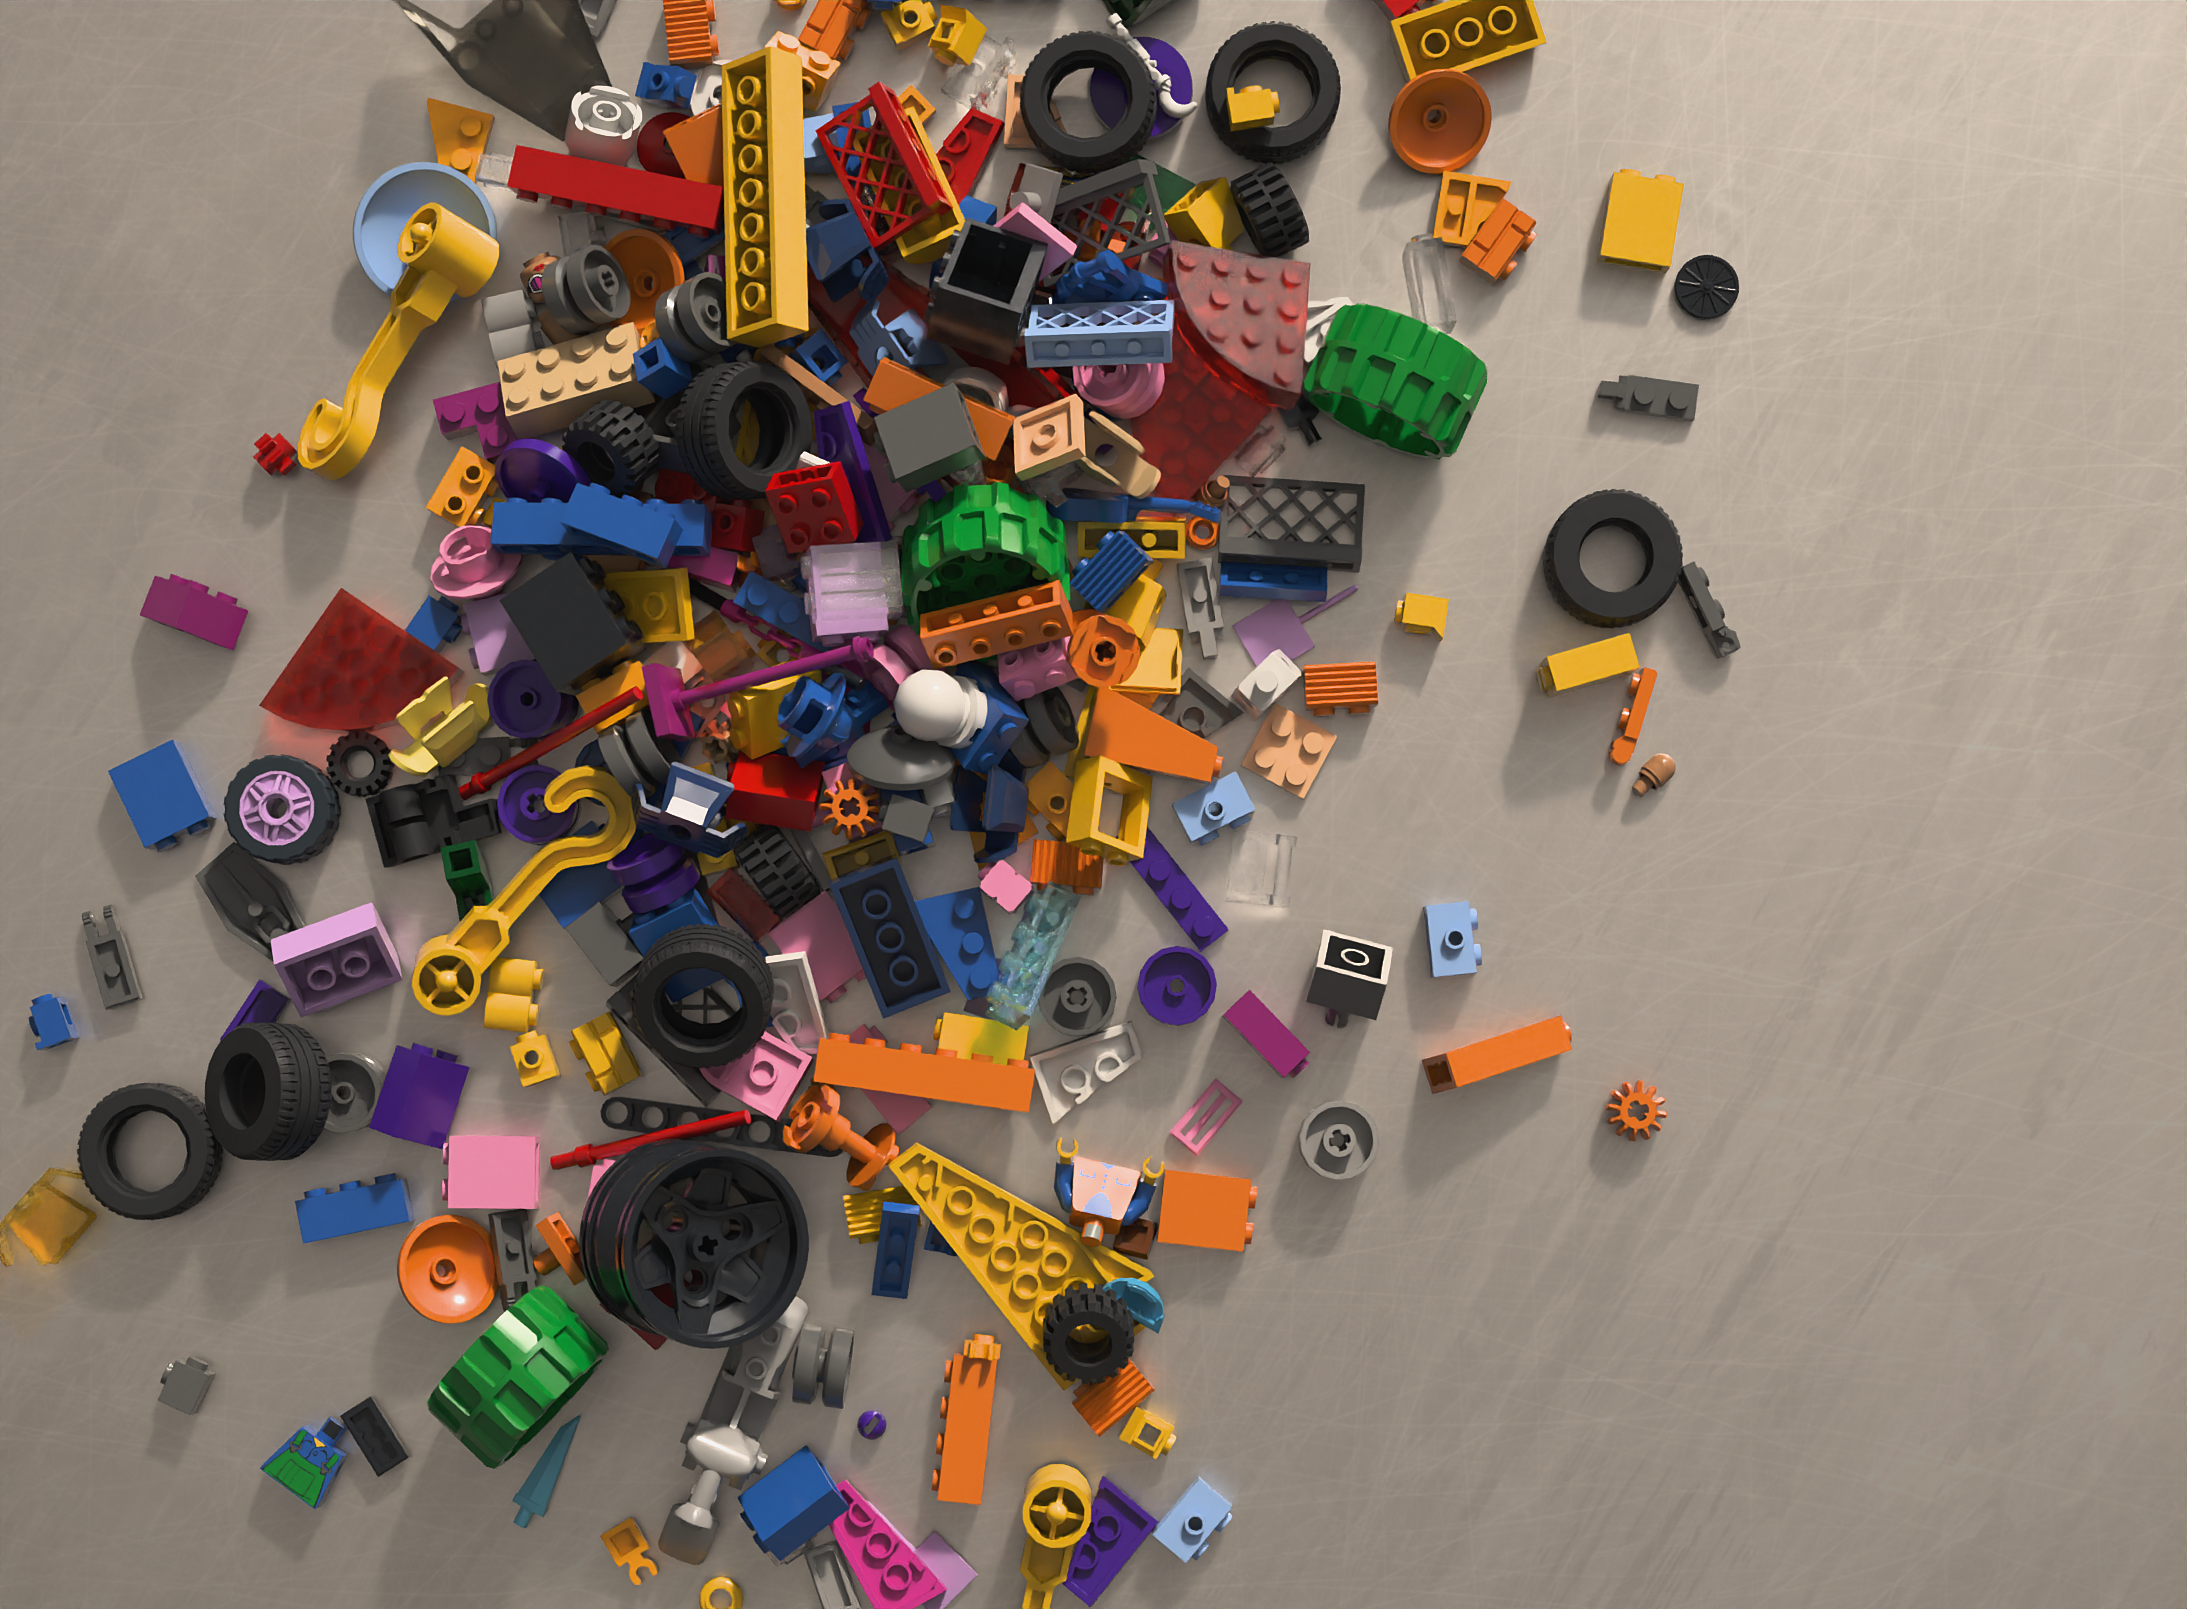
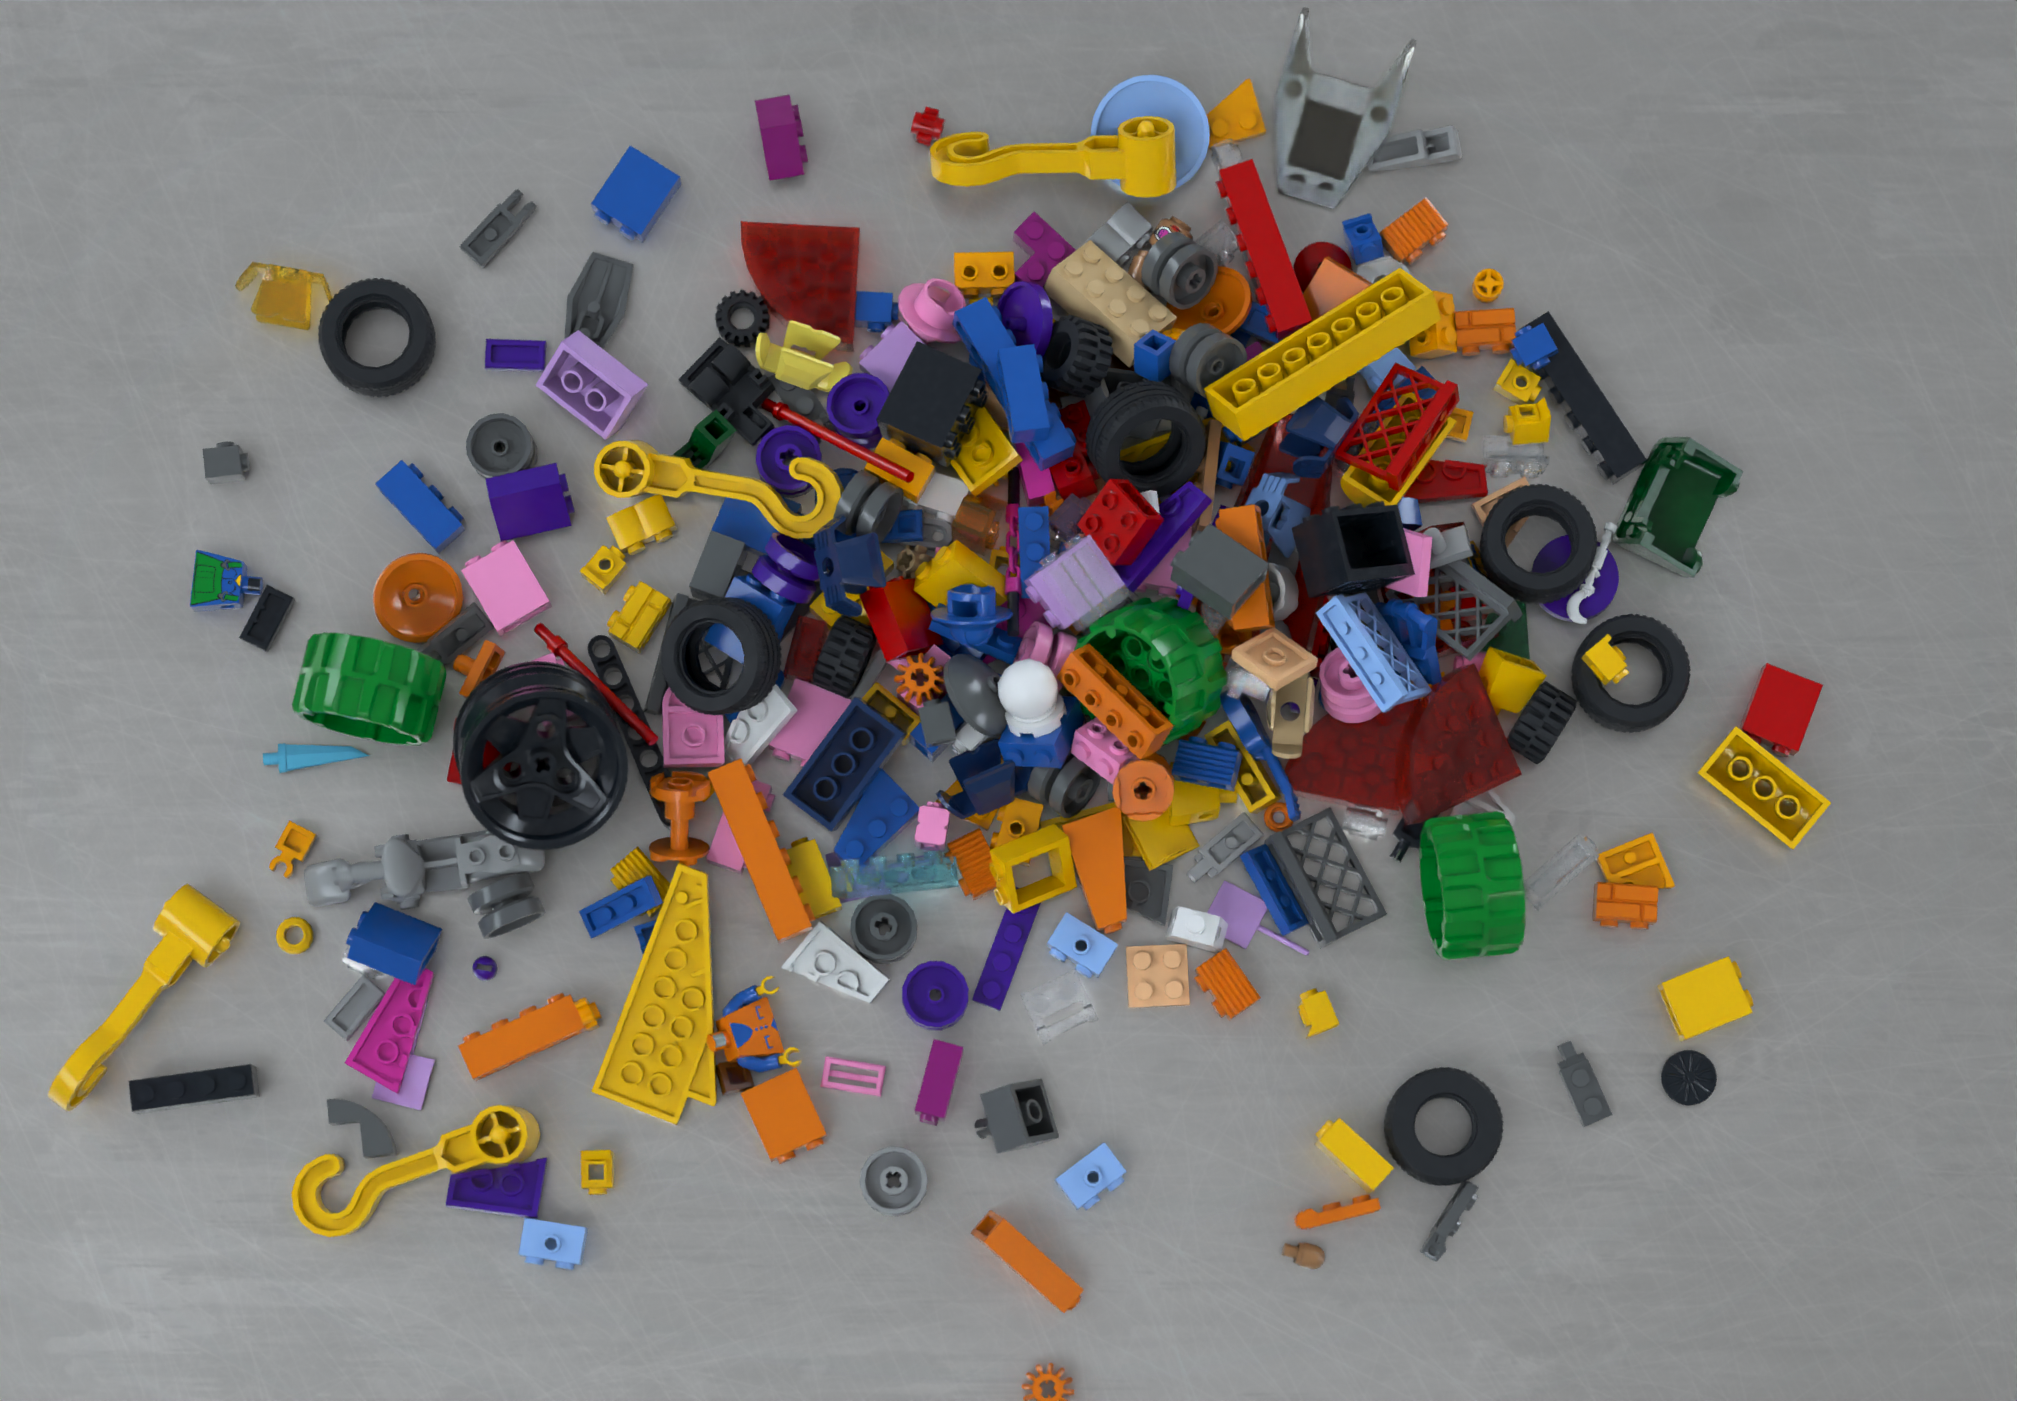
camera: 55 degrees right, 5 degrees down
blue brick [29,993,79,1051] -> none
black tyre [204,1022,332,1161] -> none
wheel [223,754,341,865] -> none
white brick [565,86,642,167] -> none
magenta tile [642,636,874,742] -> none
black tyre [1043,1283,1134,1385] -> none
orange brick [1072,1357,1155,1437] -> none
dark azure plate [1103,1278,1165,1333] -> none
medium nougat cylinder [1194,476,1230,509] -> none
orange dish [1388,69,1492,174] -> none

